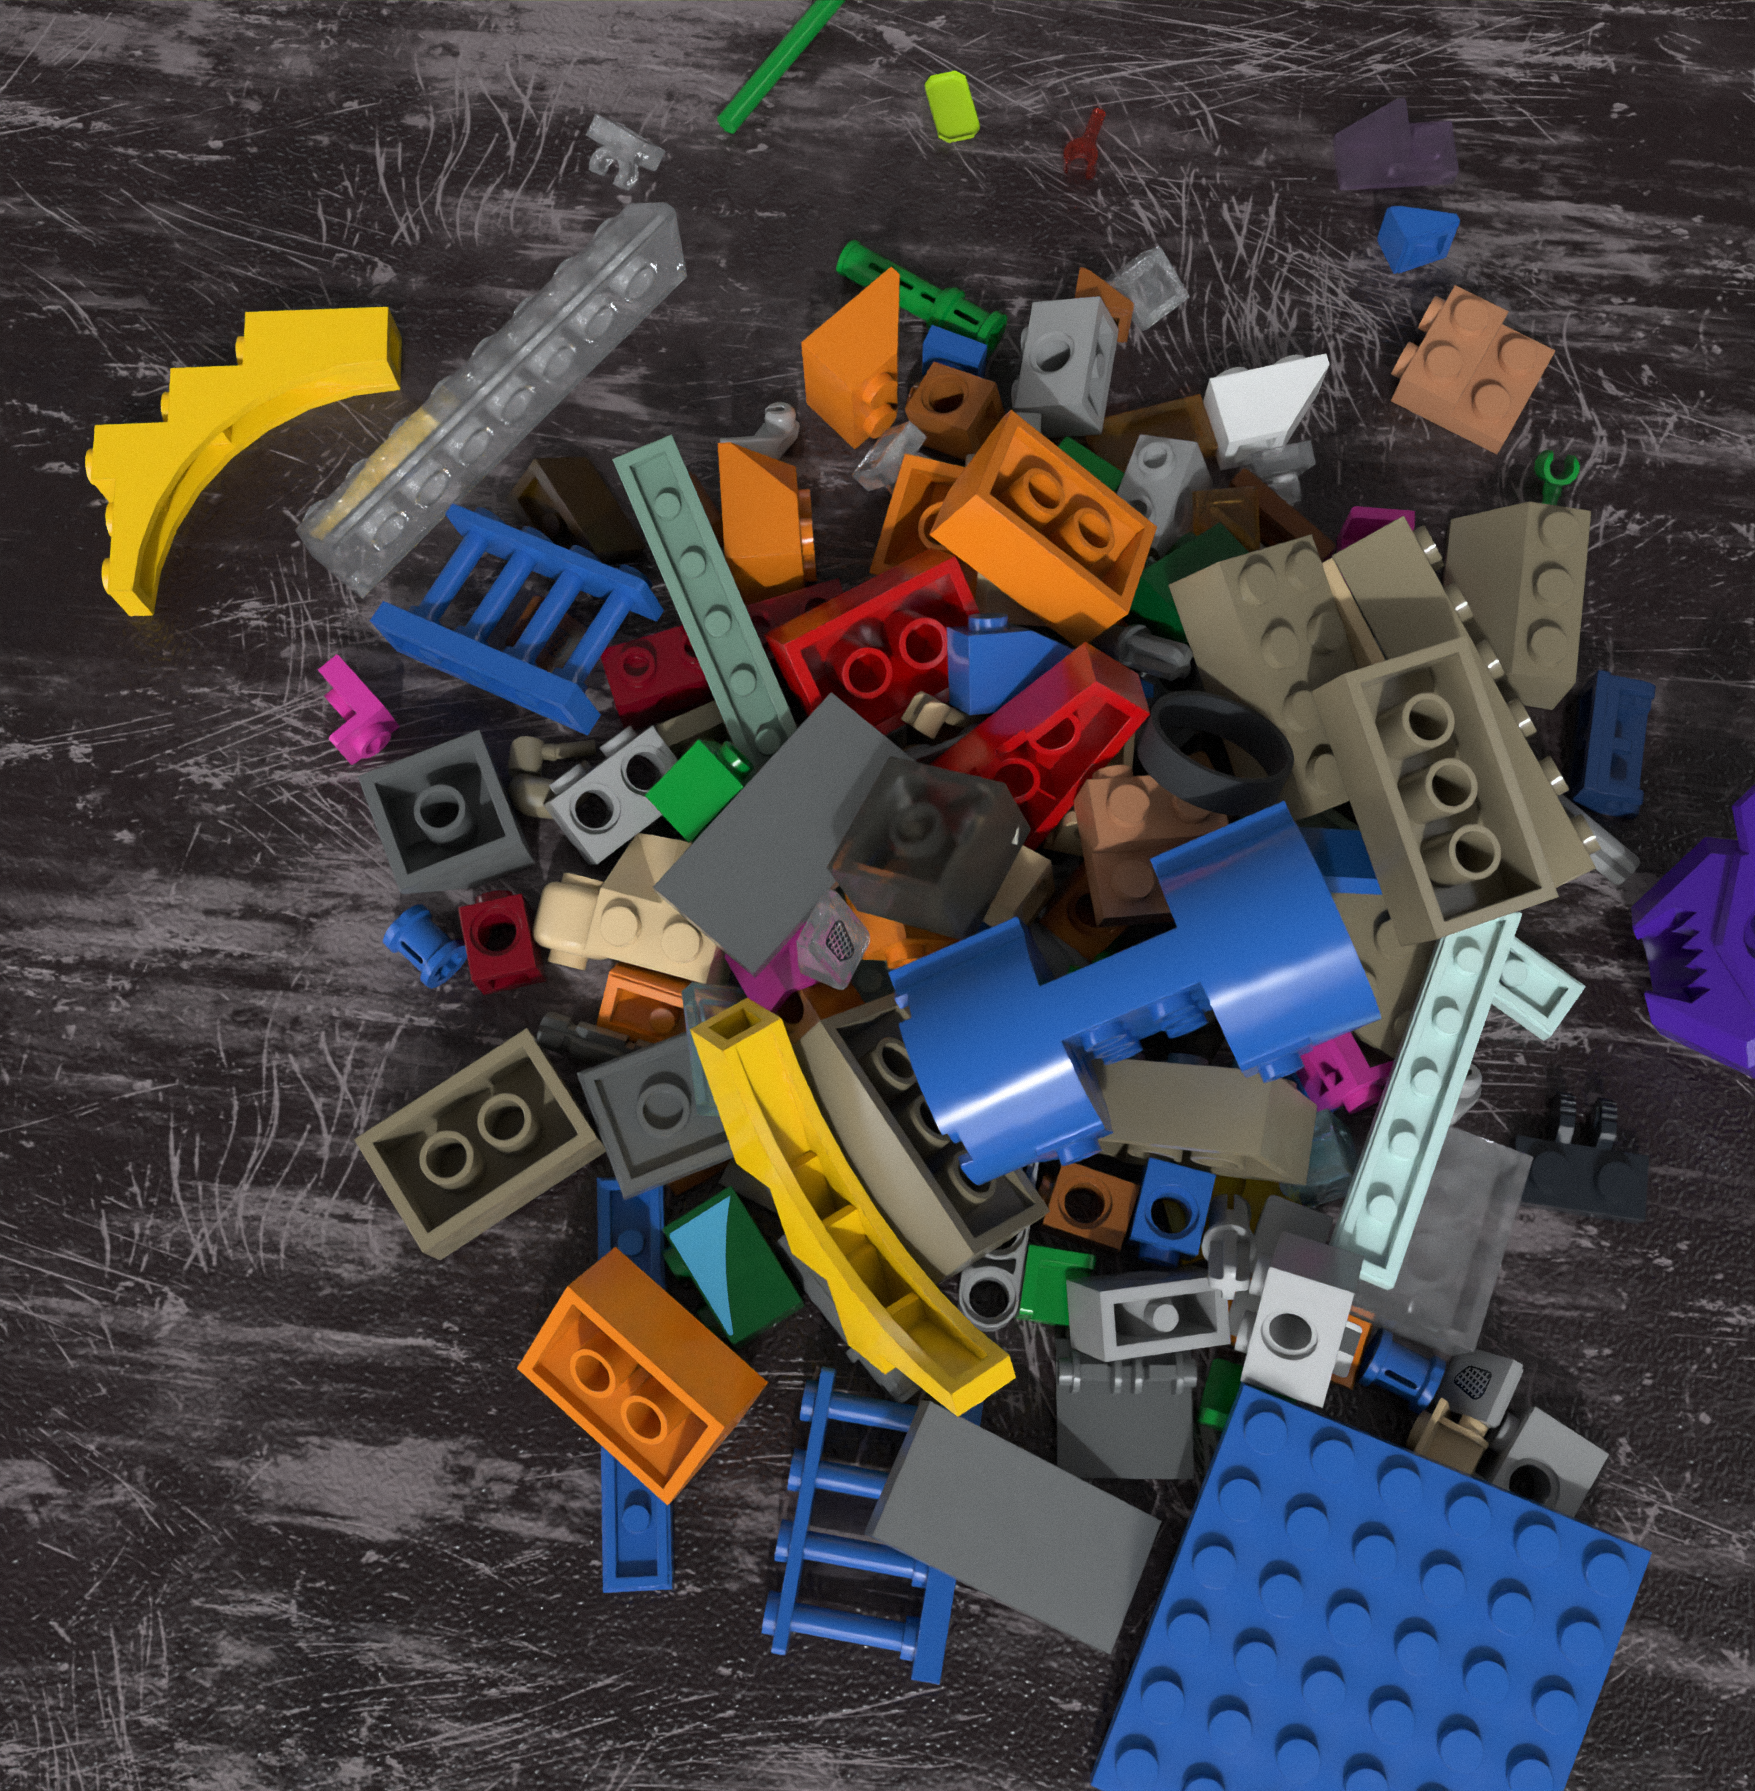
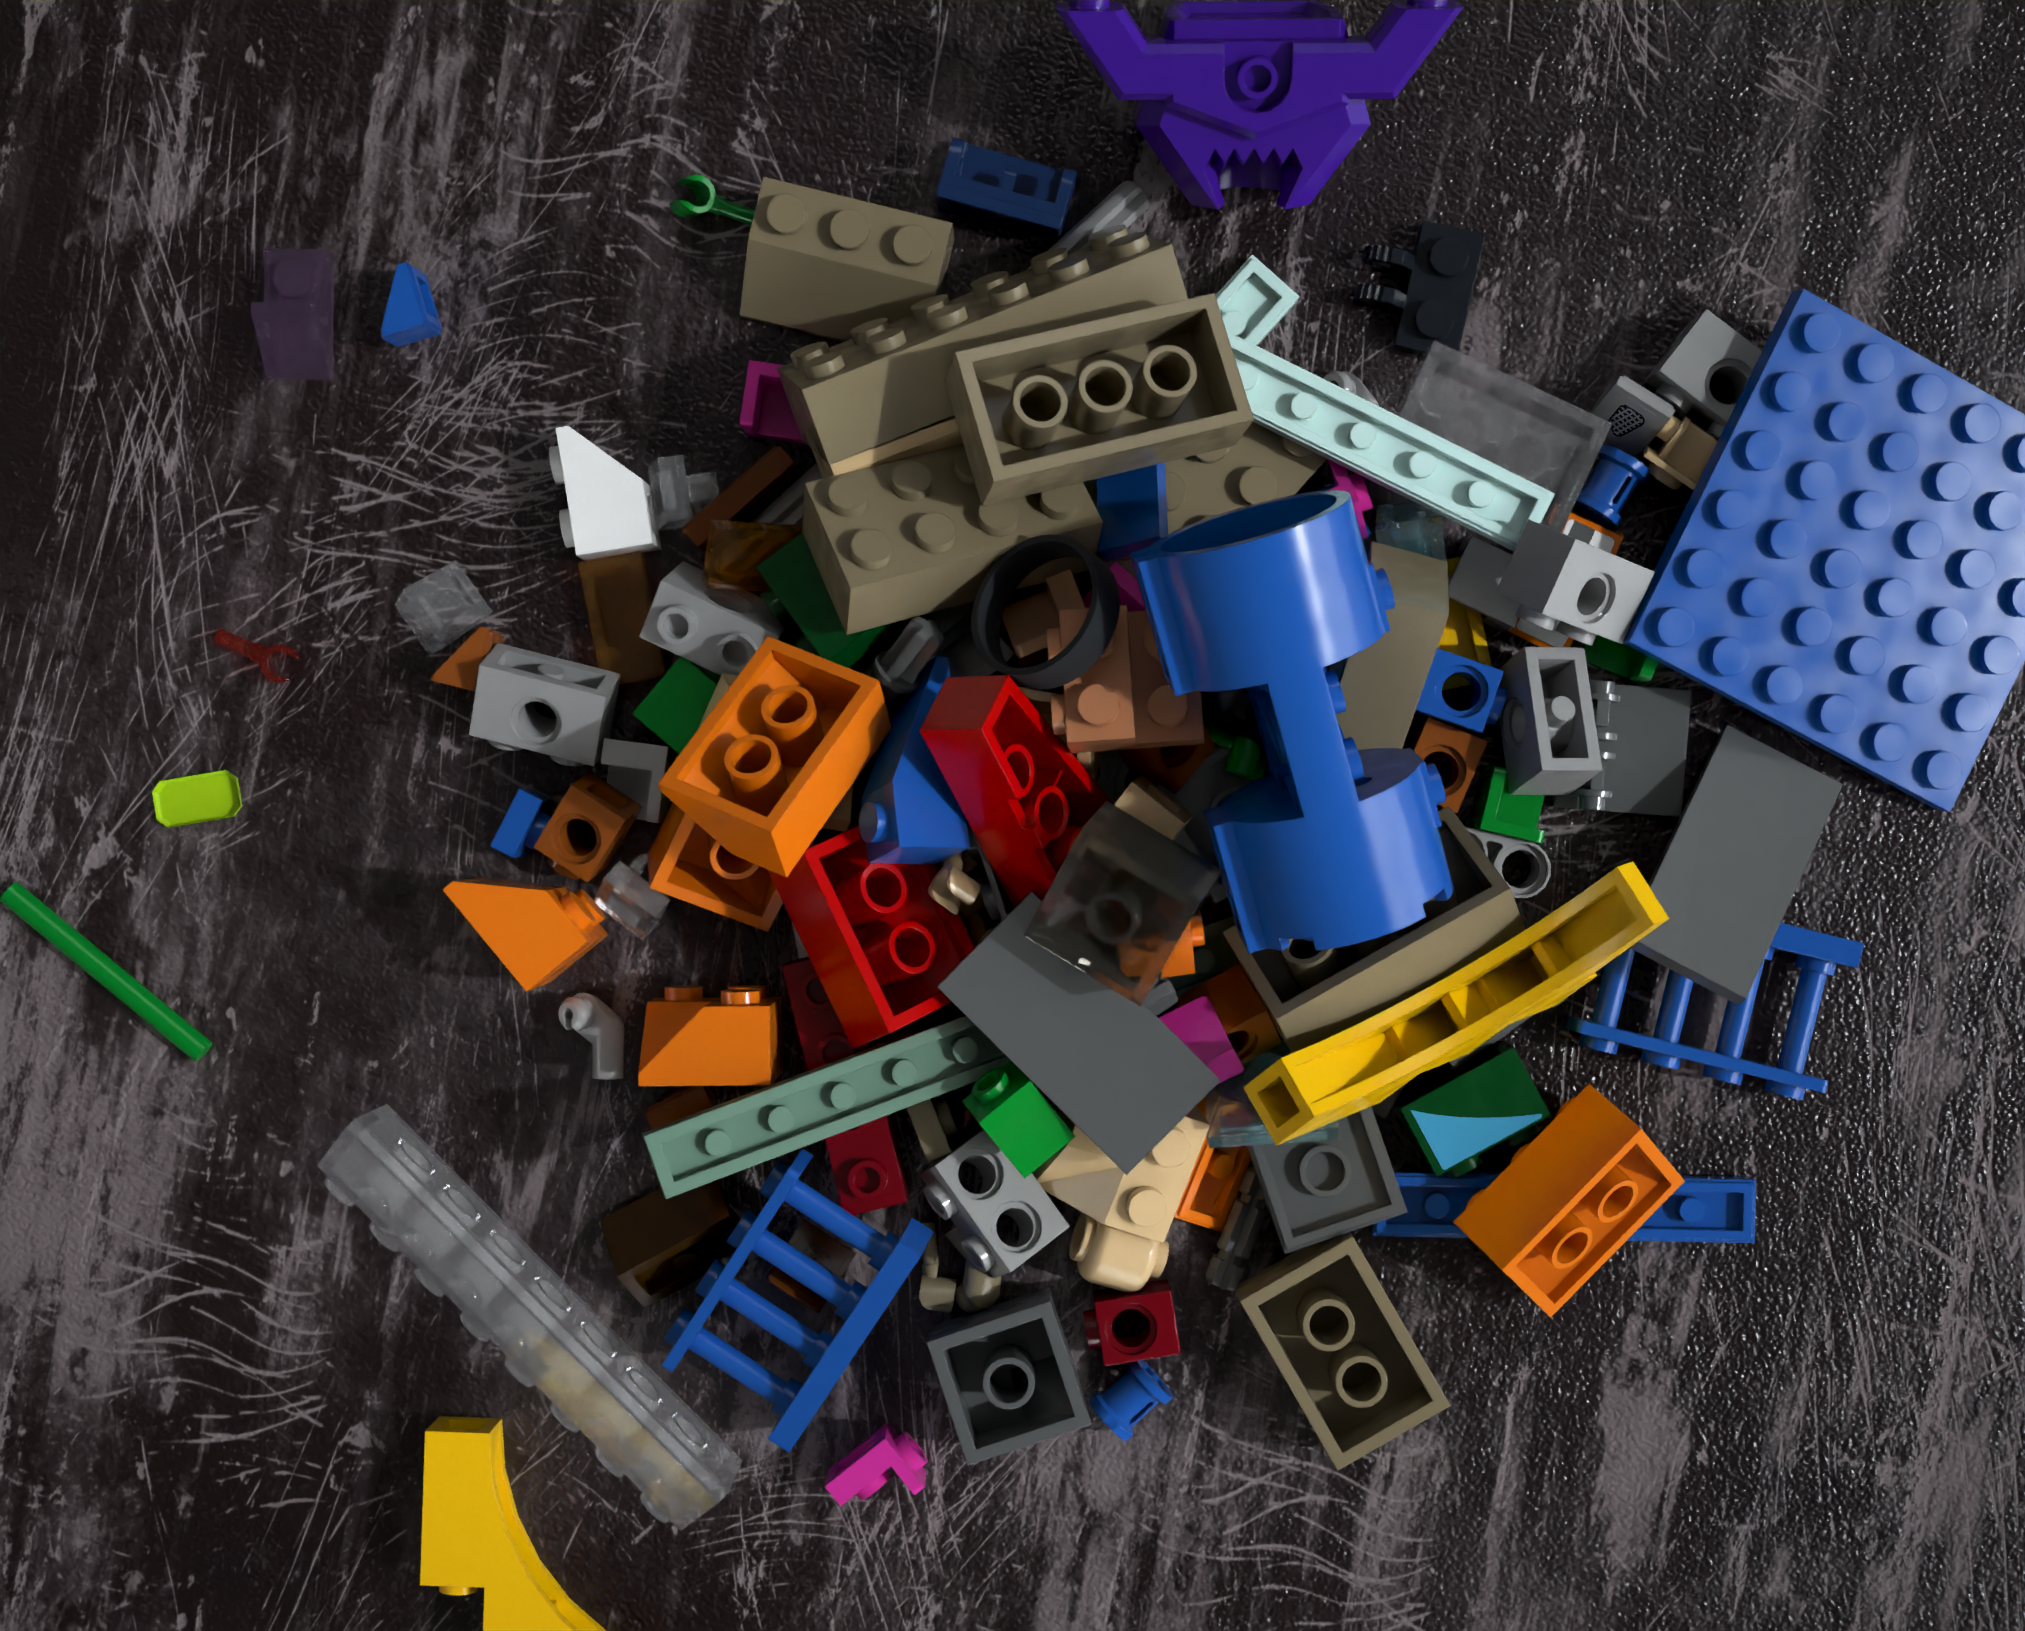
camera: 85 degrees left, 15 degrees up
clear tile [586,114,666,190] -> none
clear slope [796,889,870,990] -> none
green pin [836,239,1007,360] -> none
light grey axle [1201,1193,1257,1300] -> none
nougat plate [1391,285,1555,454] -> none

